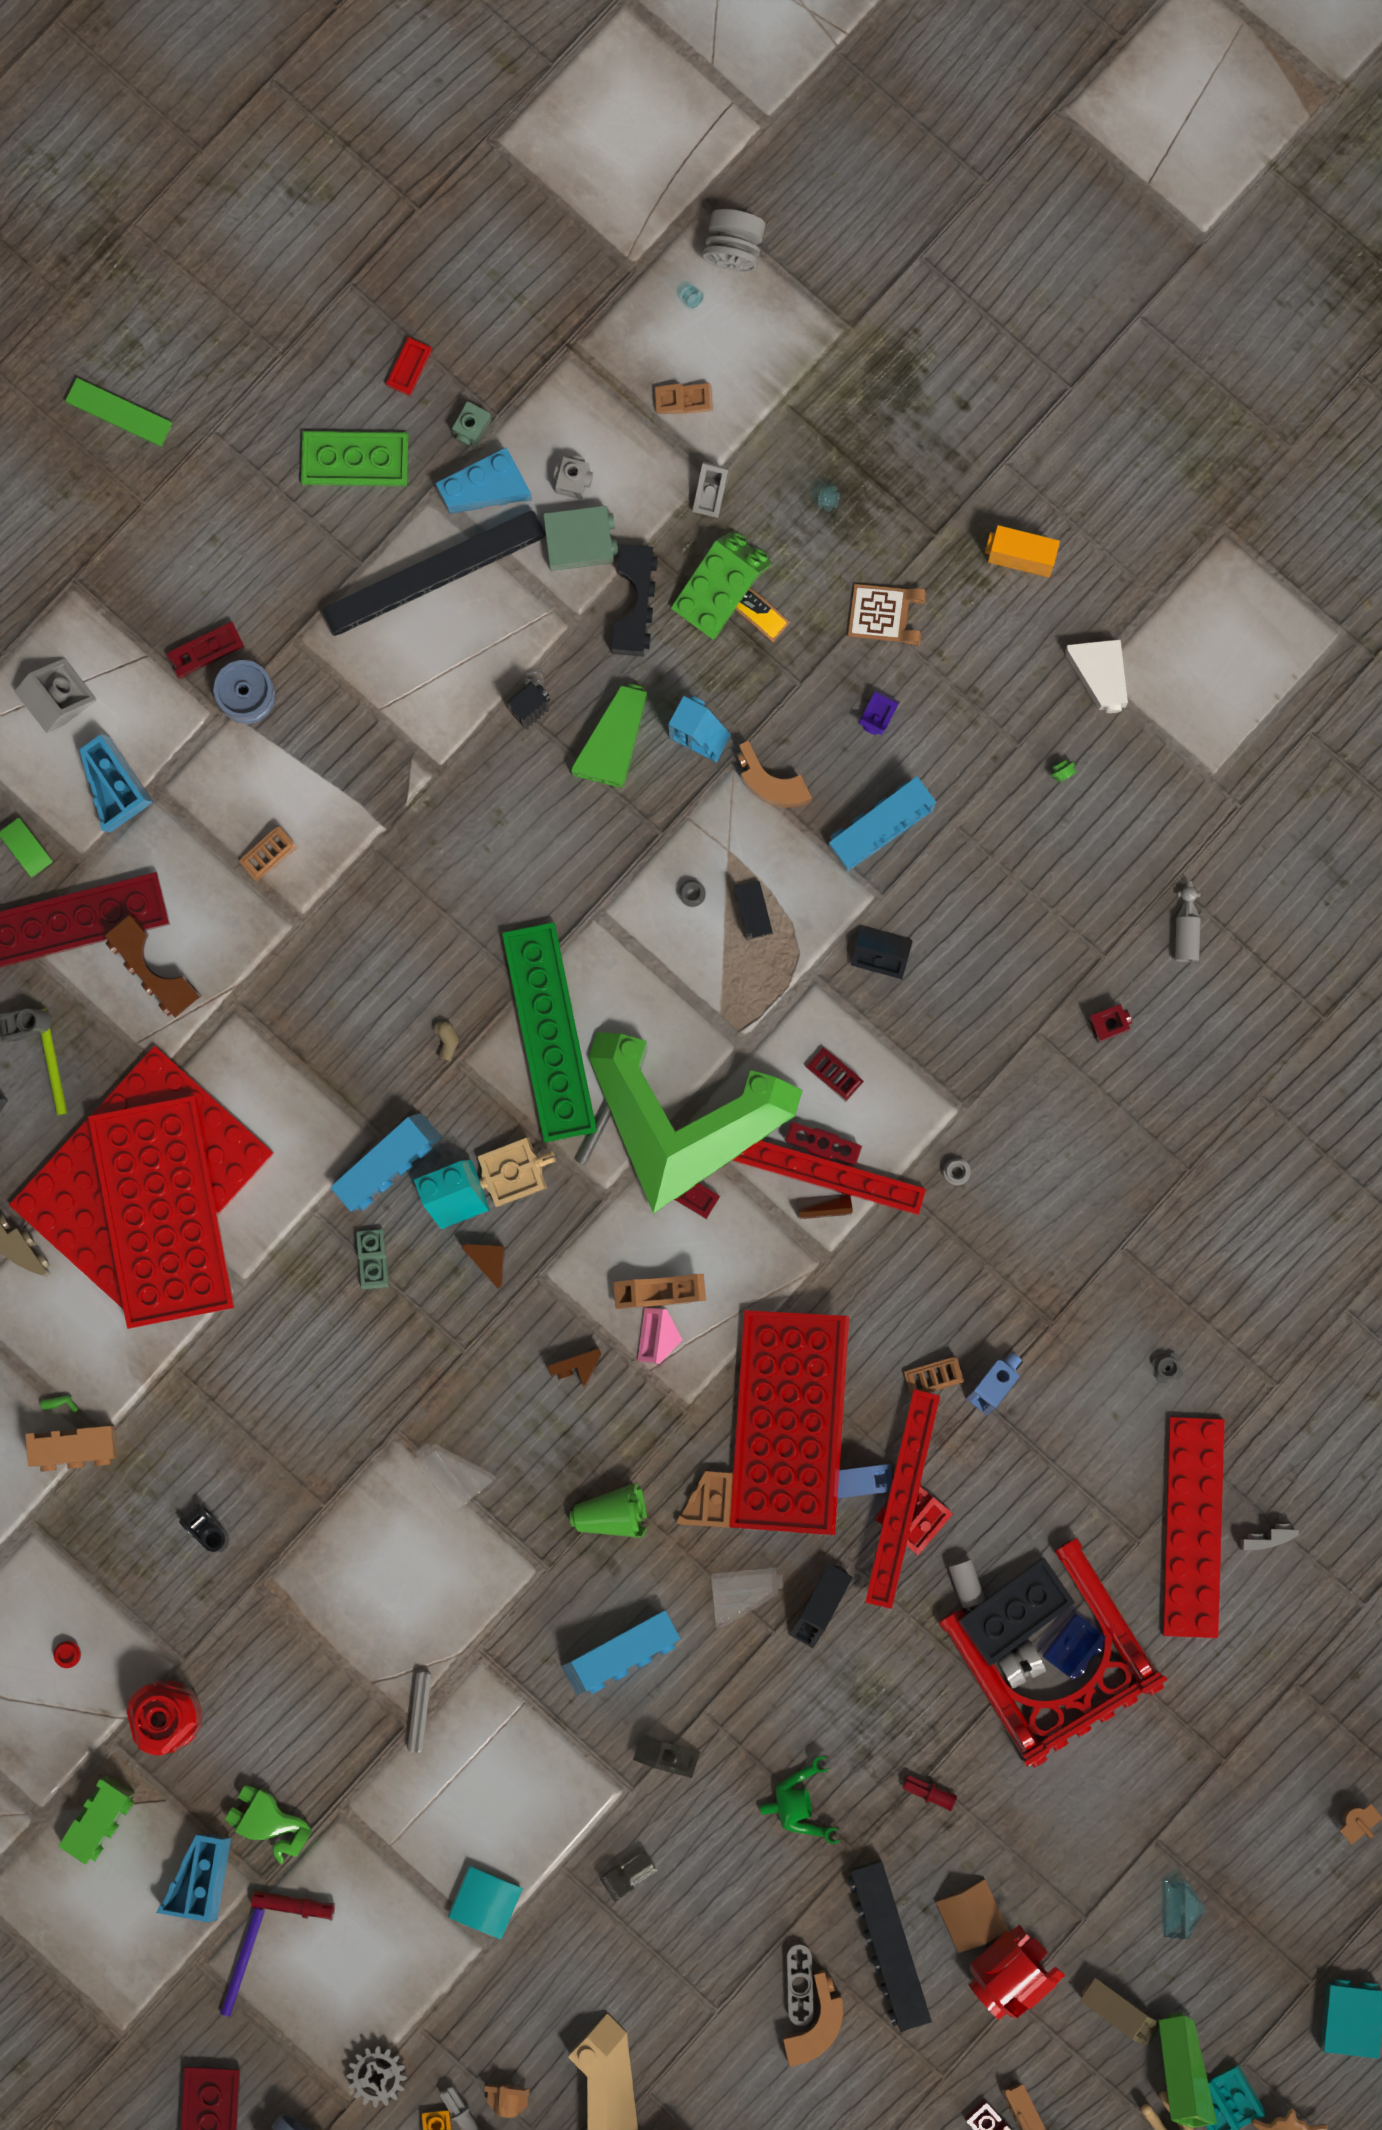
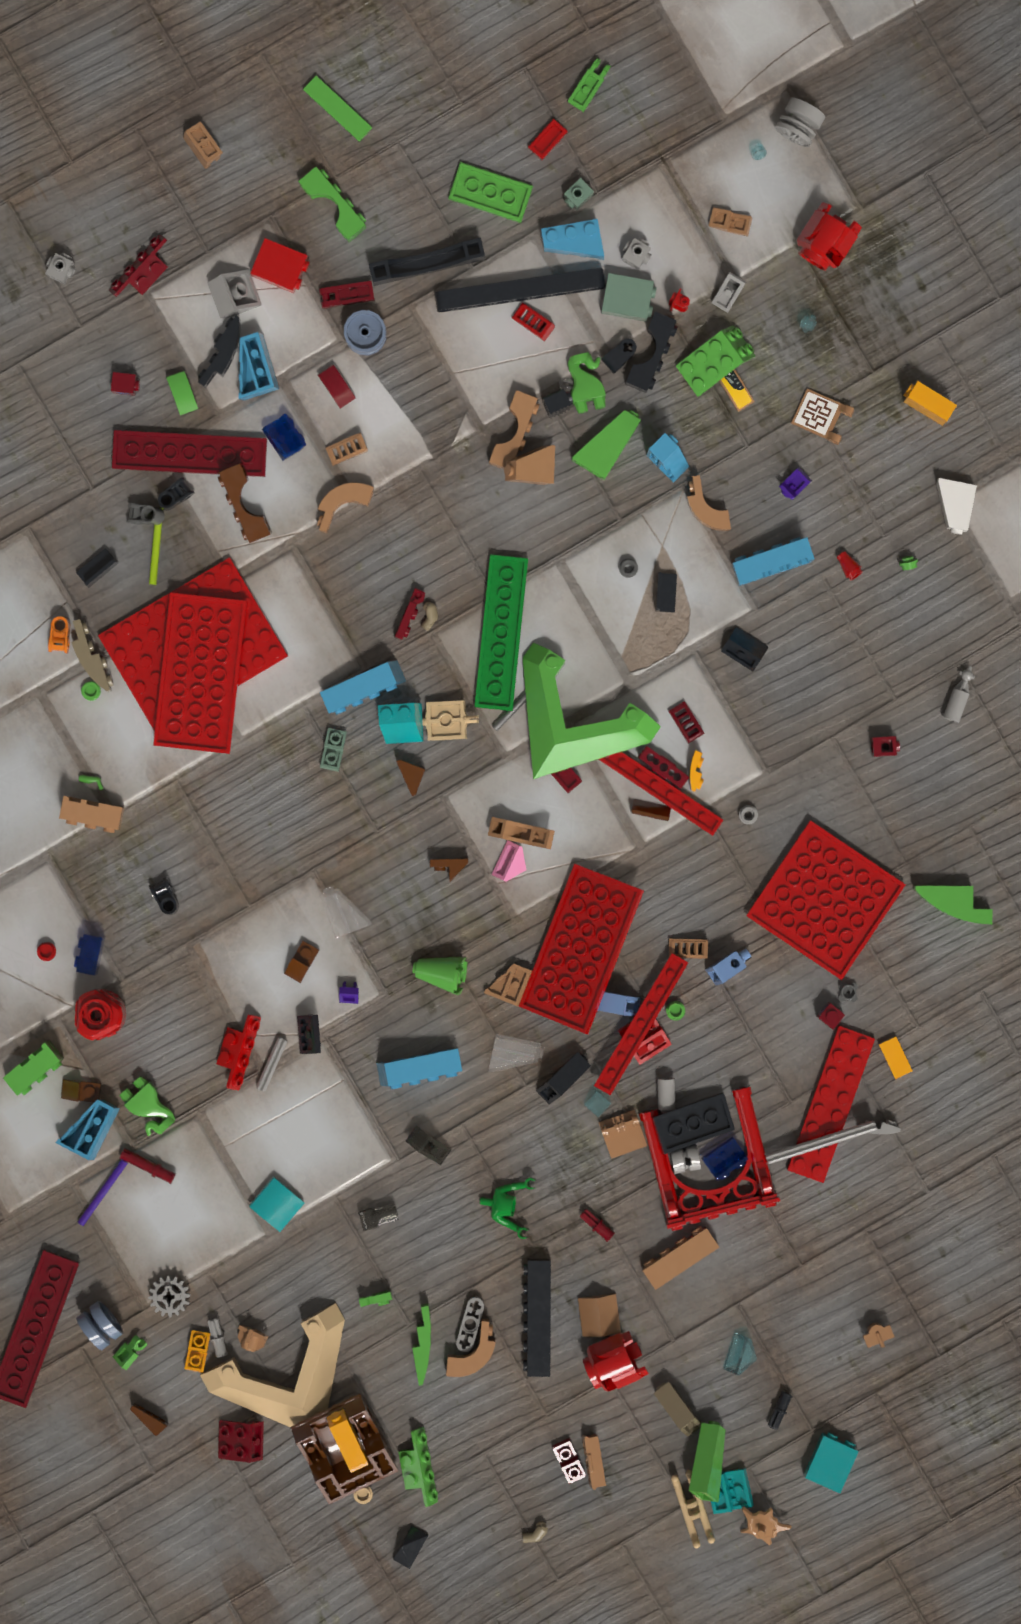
camera: 15 degrees right, 5 degrees up
none -> reddish brown slope [61,1079,101,1102]
none -> clear blue brick [74,934,105,976]
none -> bright green tile [81,681,101,701]
none -> black piece [158,477,195,511]
none -> black slope [198,315,241,389]
none -> red bracket [216,1014,261,1091]
none -> red brick [250,238,310,294]
none -> clear blue bracket [262,413,306,461]
none -> reddish brown slope [284,941,319,983]
none -> black bracket [297,1014,321,1054]
none -> bright green arch [298,167,366,243]
none -> medium nougat arch [317,483,374,534]
none -> dark red slope [318,364,356,409]
none -> dark purple tile [339,981,359,1004]
none -> bright green plate [359,1290,393,1307]
none -> black arch [369,237,485,286]
none -> dark red hinge [394,588,425,640]
none -> bright green slope [412,1303,431,1386]
none -> medium nougat arch [489,390,540,469]
none -> medium nougat slope [504,445,555,485]
none -> red slope [512,302,555,342]
none -> bright green hinge [568,58,611,113]
none -> bright green hips [568,352,606,414]
none -> clear light blue slope [584,1091,611,1118]
none -> medium nougat hinge [599,1110,647,1159]
none -> black piece [601,339,637,374]
none -> medium nougat brick [642,1226,719,1290]
none -> bright green plate [666,1001,685,1020]
none -> red hinge [668,288,690,312]
none -> light orange slope [689,750,704,792]
none -> red plate [746,820,906,980]
none -> light grey axle [766,1121,877,1164]
none -> black axle [768,1391,793,1430]
none -> red piece [797,202,862,271]
none -> dark red brick [817,1002,845,1030]
none -> red cone [837,551,863,581]
none -> light orange tile [878,1036,912,1079]
none -> bright green slope [913,886,993,925]

